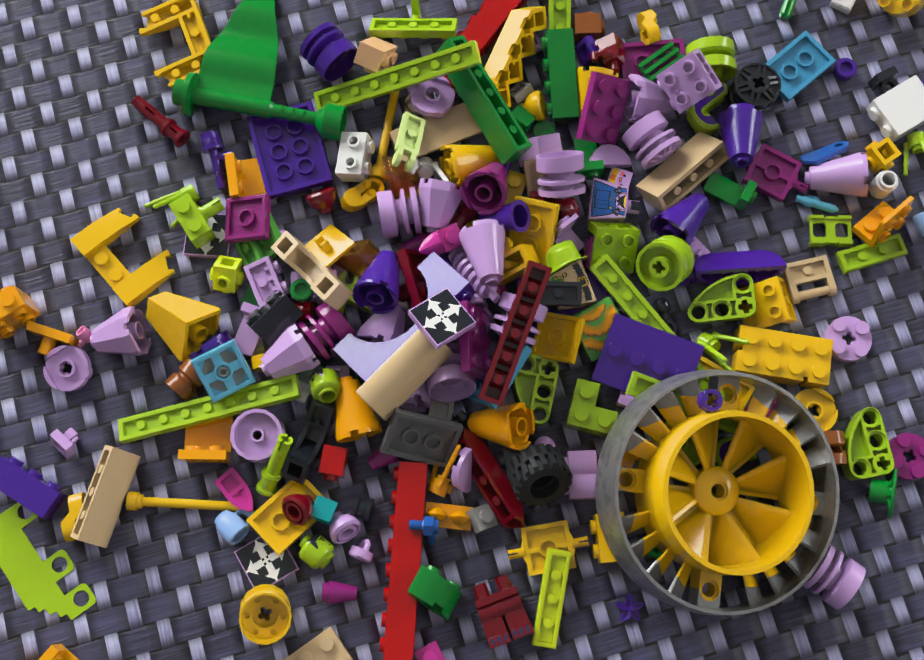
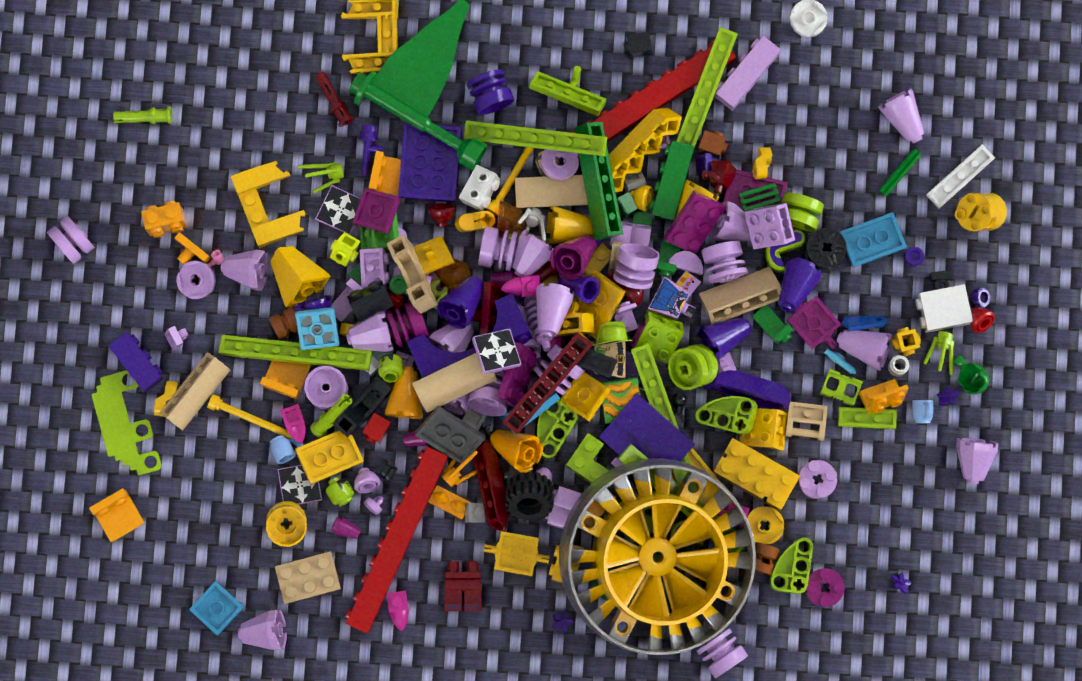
camera: 20 degrees right, 5 degrees up
lime brick [168,193,225,249] -> none
dark red brick [282,494,314,526] -> none
teal piece [311,495,338,525] -> none
light nougat brick [353,36,398,73] -> none
yellowish green hinge [392,111,426,173] -> none
green brick [407,565,462,621] -> none
blue piece [409,516,439,545] -> none
lavender tile [451,447,472,493] -> none
neon yellow tile [531,548,572,649] -> none
lime plant [696,331,750,371] -> none
dark purple bush [697,389,723,412] -> none
green wheel [868,468,898,519] -> none

